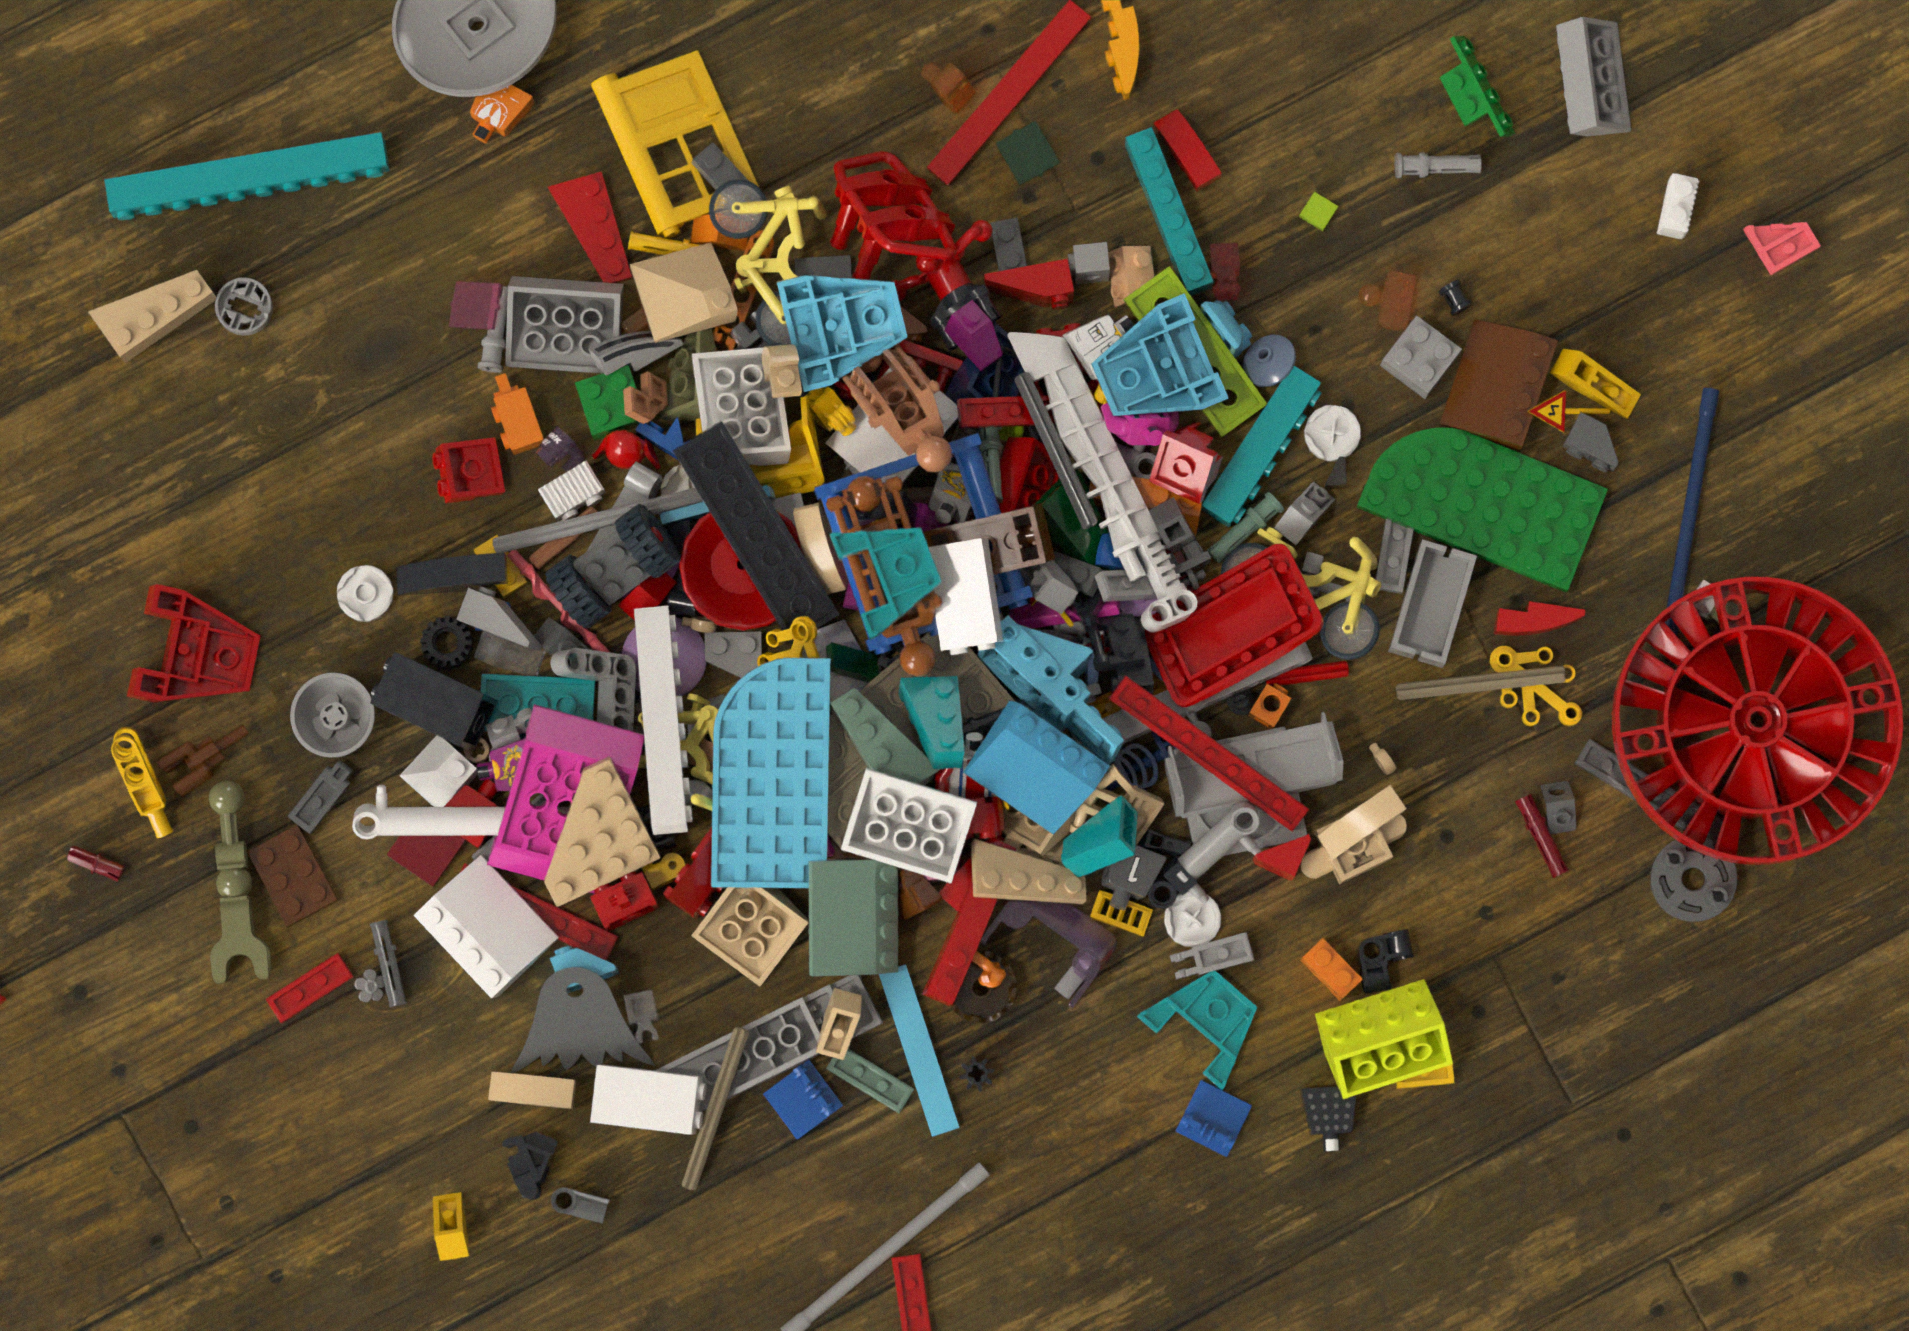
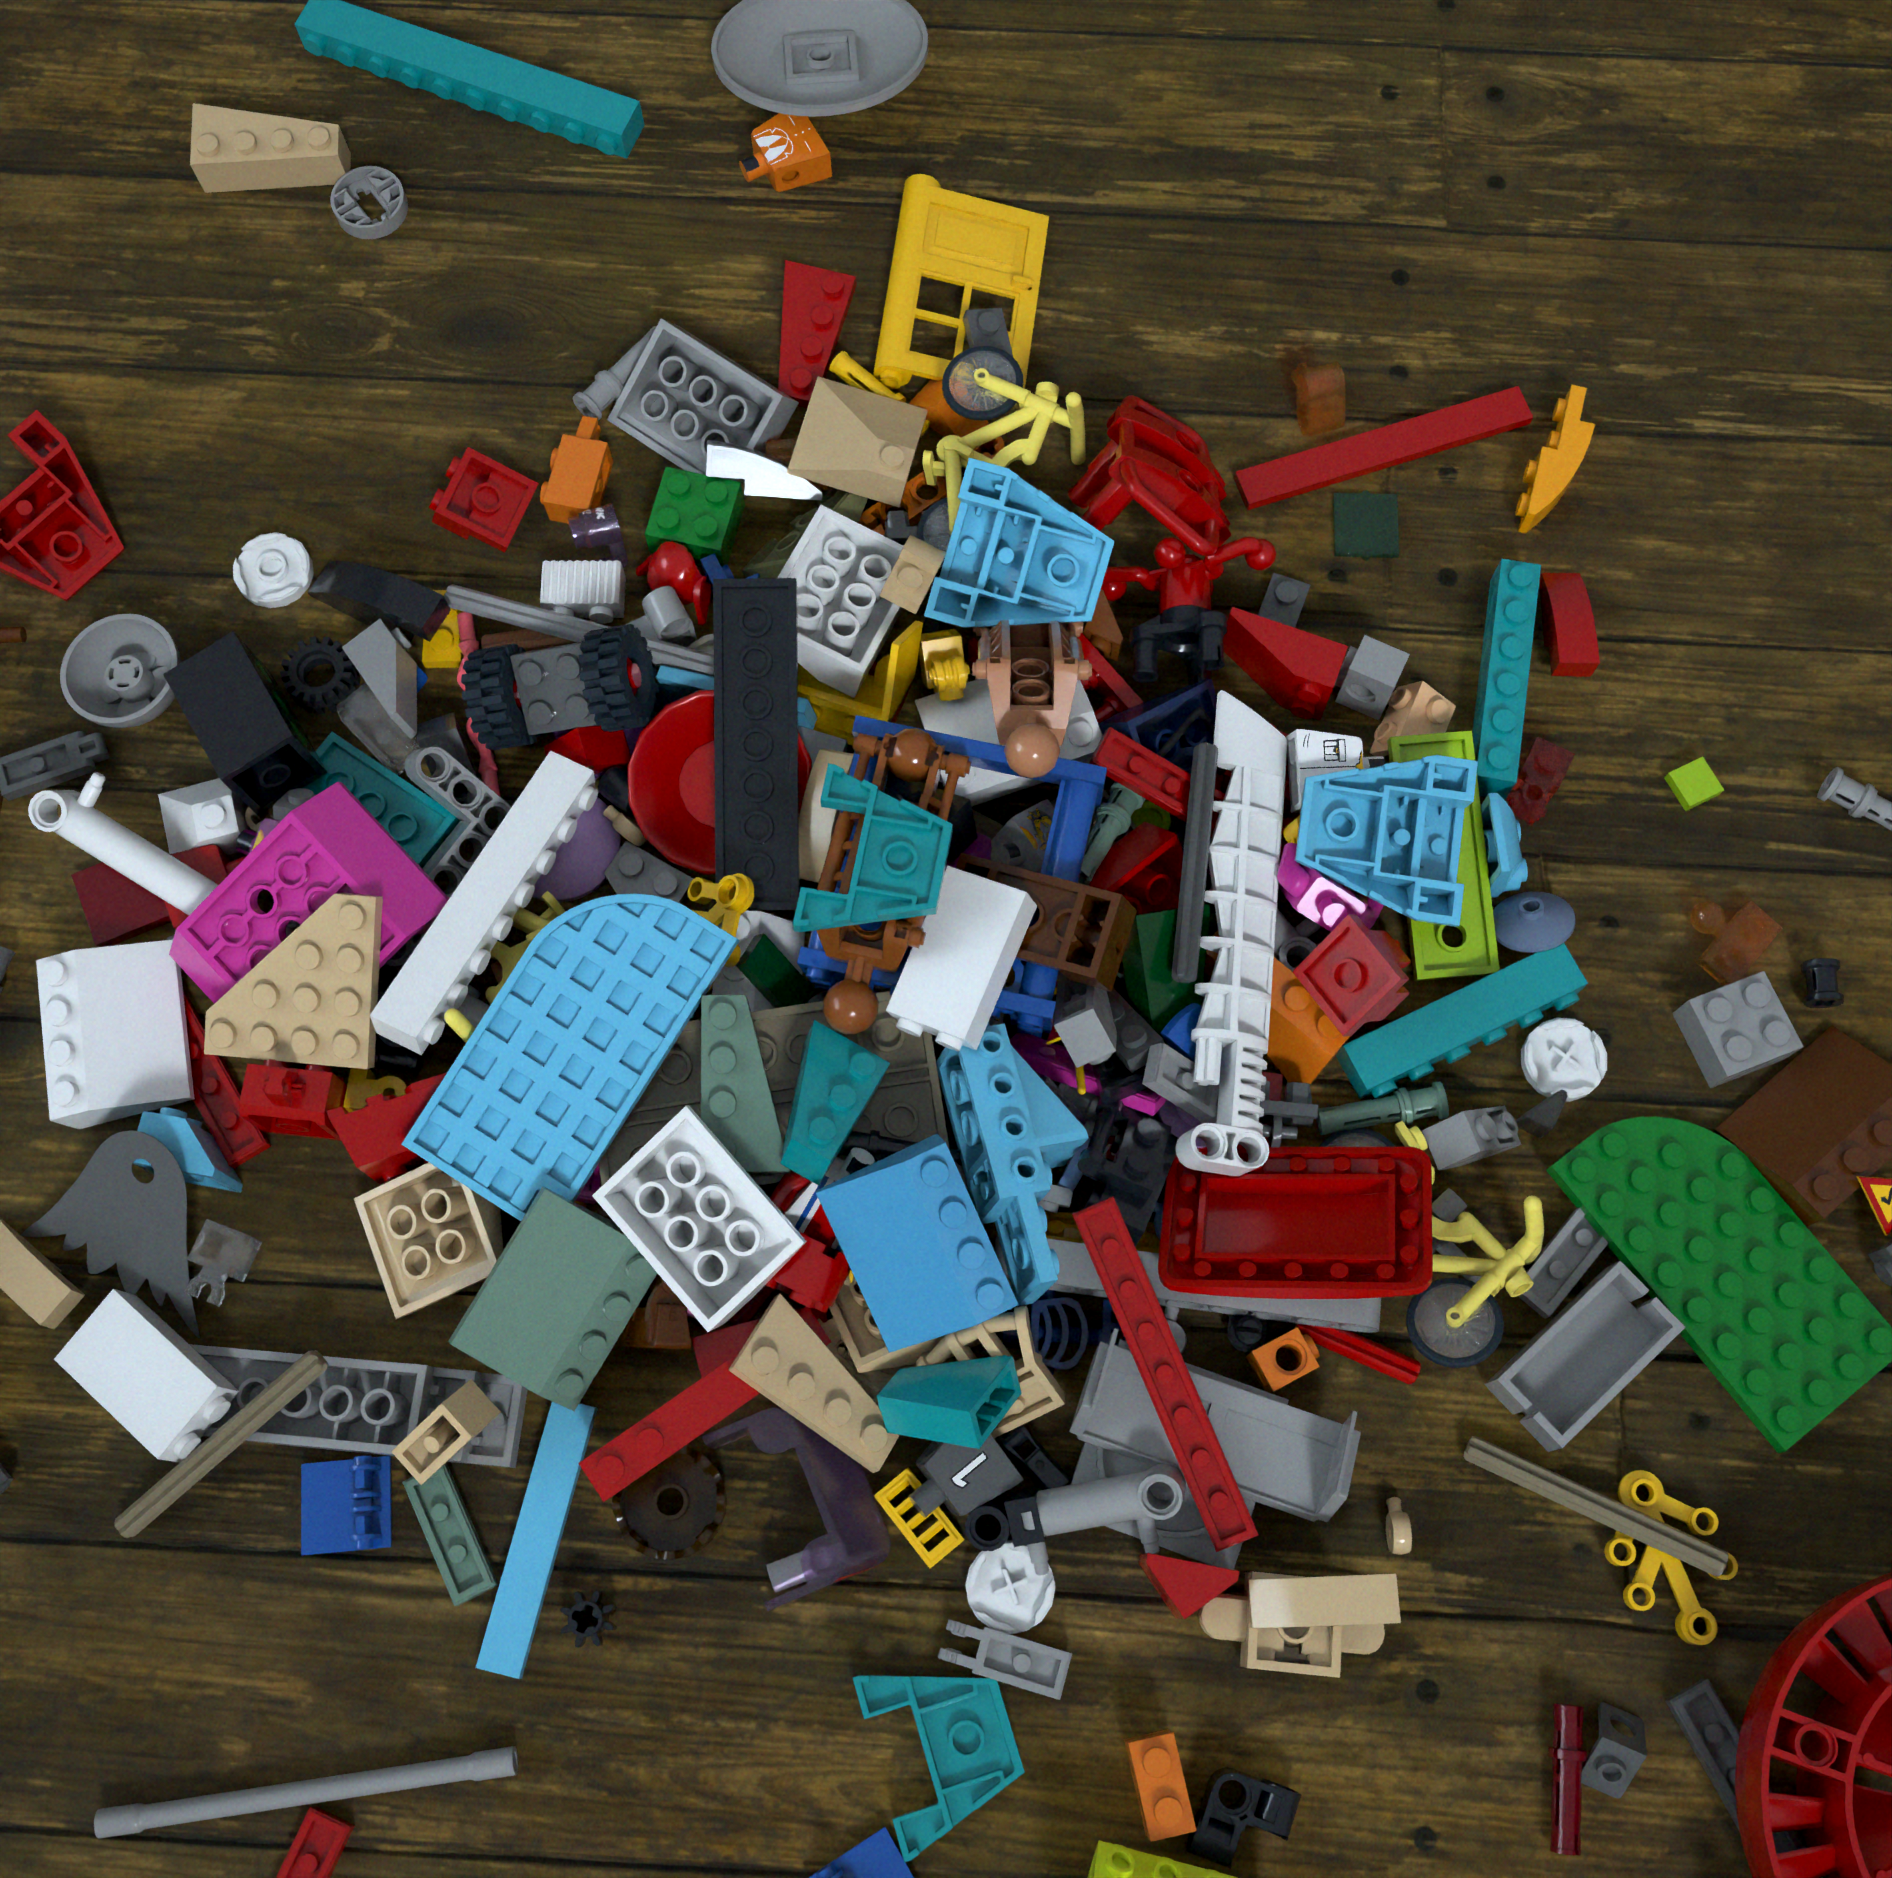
camera: 30 degrees right, 10 degrees down
clear pink piece [449,281,502,330] -> none
nougat tile [623,371,668,424] -> none
magenta slope [944,300,1003,371] -> none
orange plate [972,950,1006,988] -> none
dark grey slope [1149,497,1198,554] -> none
red slope [1494,601,1585,636] -> none

